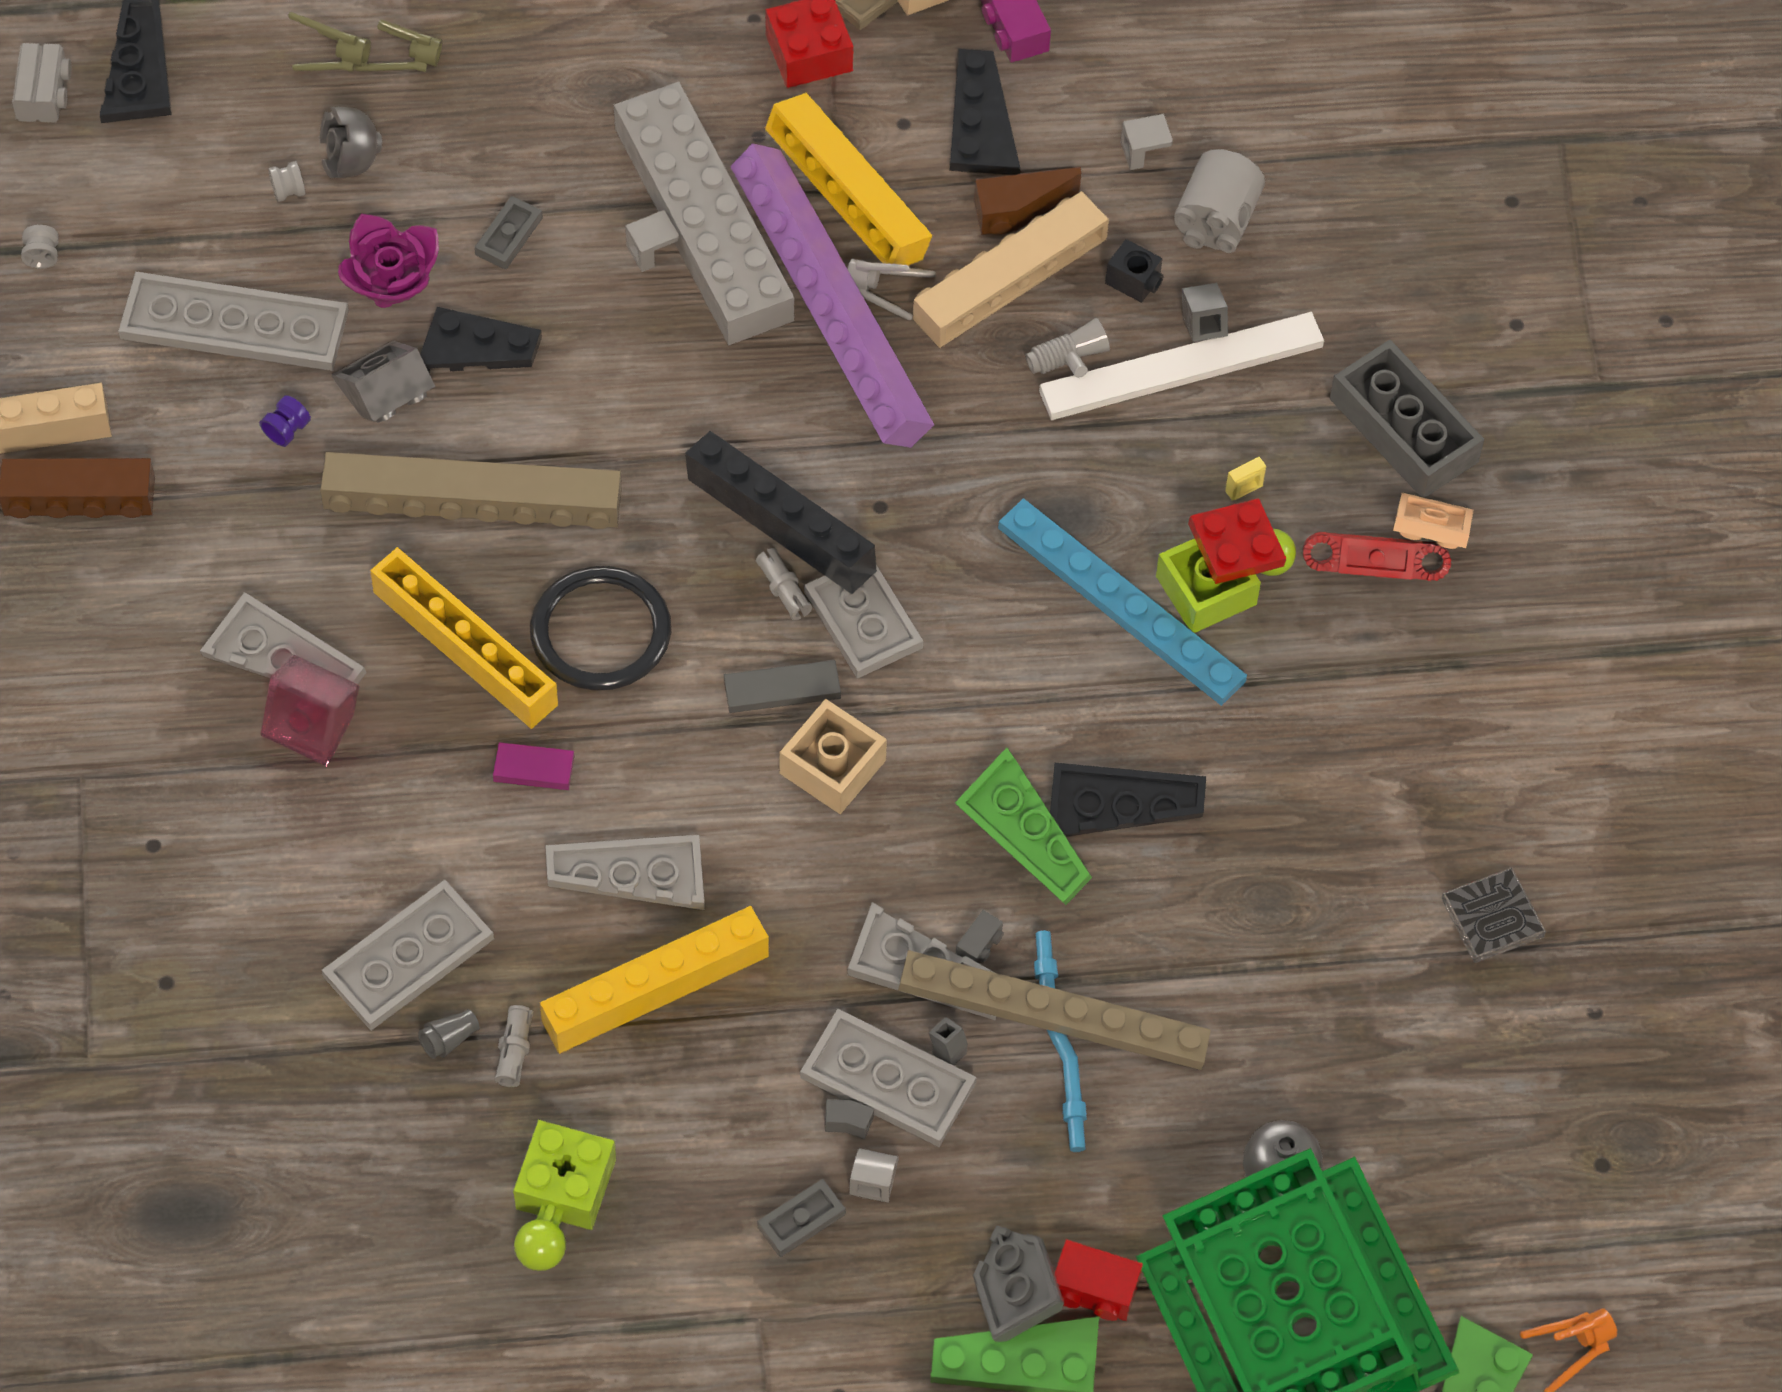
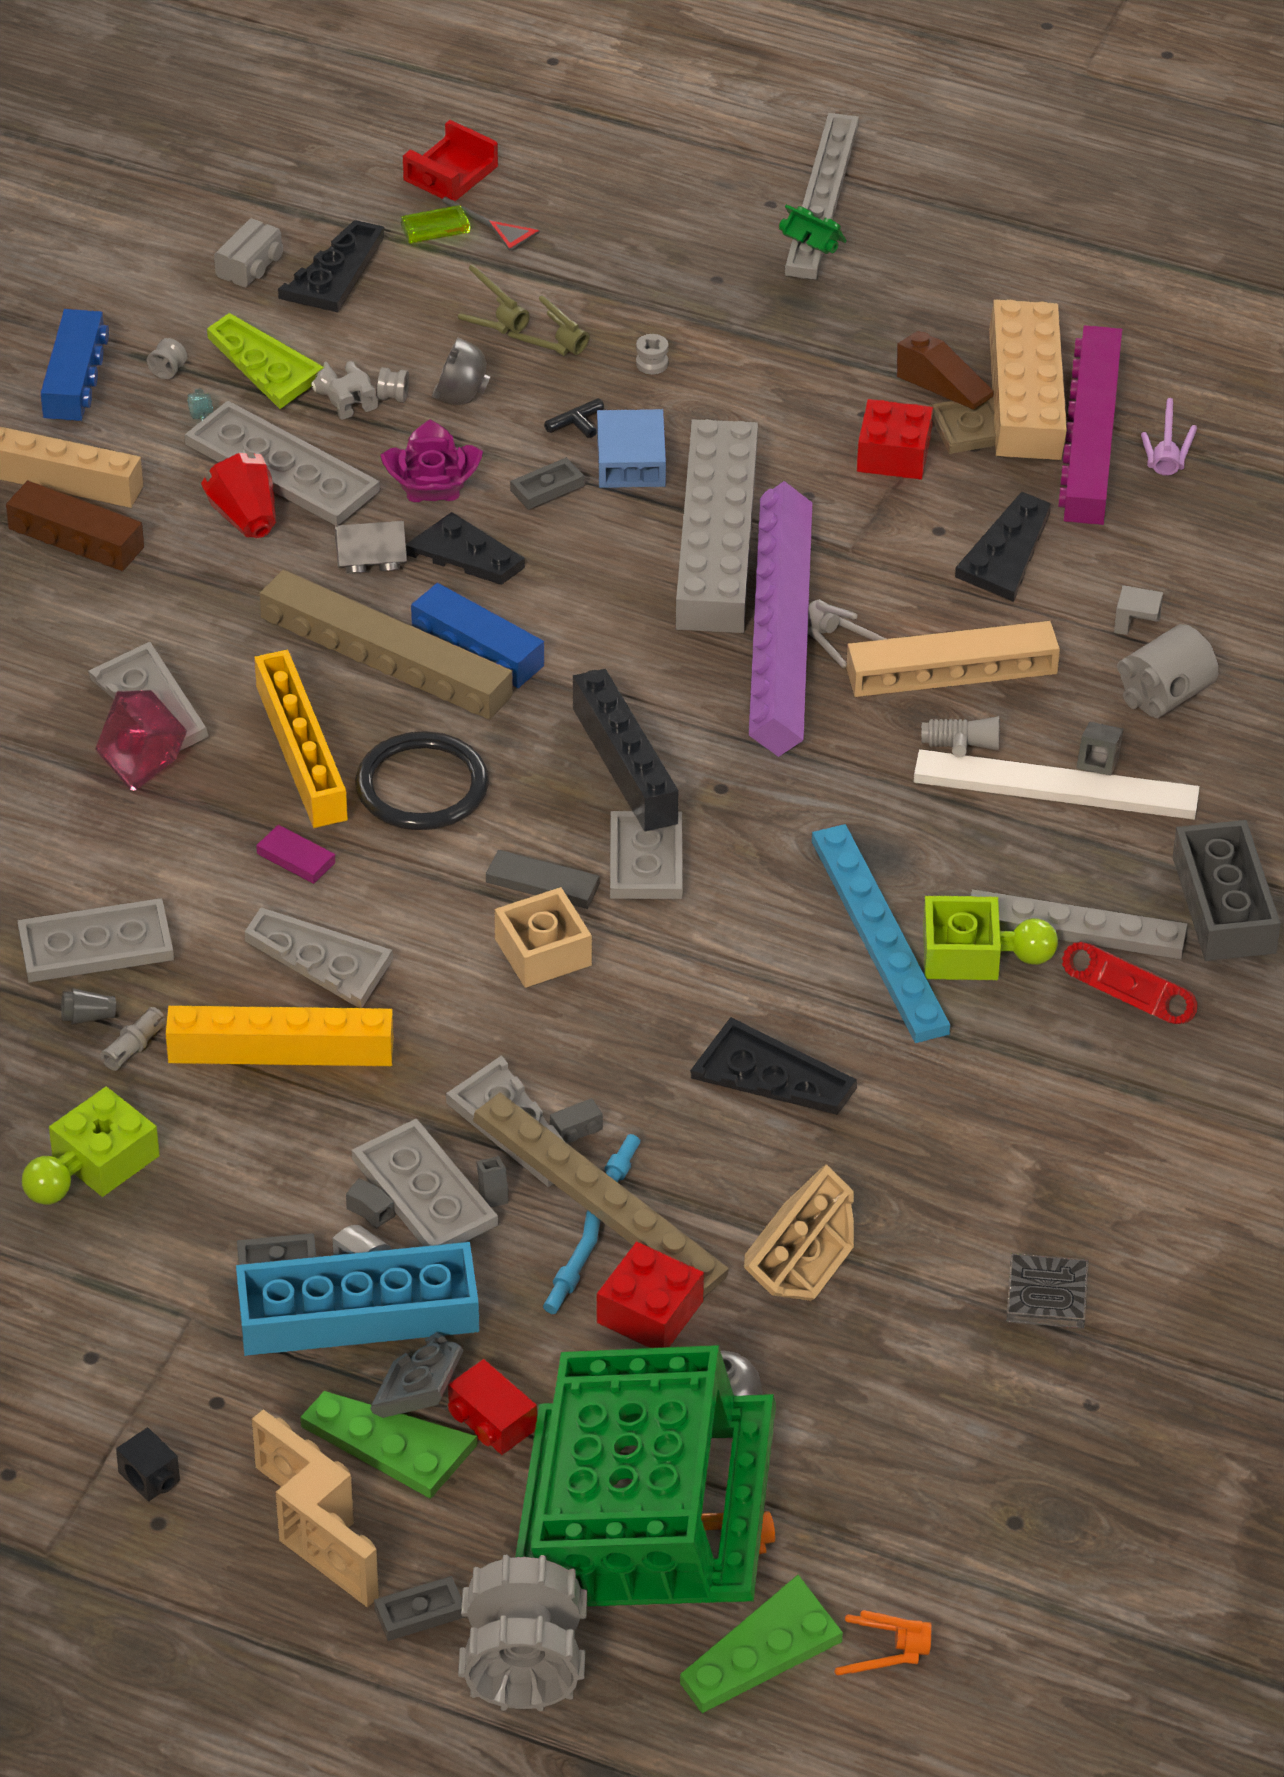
camera: 30 degrees right, 15 degrees down
dark purple wheel [259,395,311,447] -> none
light grey panel [625,210,679,272] -> none
light grey pin [756,548,812,620] -> none
yellow brick [765,93,933,265] -> none
bright green wing [955,748,1092,905] -> none
reddish brown slope [974,167,1082,235] -> none
black brick [1105,239,1164,303] -> none
red plate [1188,498,1287,584] -> none
light yellow tile [1225,457,1266,501] -> none
light nougat plate [1393,493,1473,549] -> none
none -> clear light blue plate [188,388,213,421]
none -> red cone [201,453,276,538]
none -> lime wing [207,313,323,409]
none -> dark azure brick [236,1242,479,1356]
none -> light grey animal [311,361,378,420]
none -> blue brick [411,583,544,688]
none -> black piece [544,398,604,438]
none -> medium blue brick [597,409,666,488]
none -> red brick [597,1241,704,1348]
none -> light grey wheel [636,334,669,375]
none -> tan wedge [744,1164,854,1301]
none -> light grey plate [971,889,1187,959]

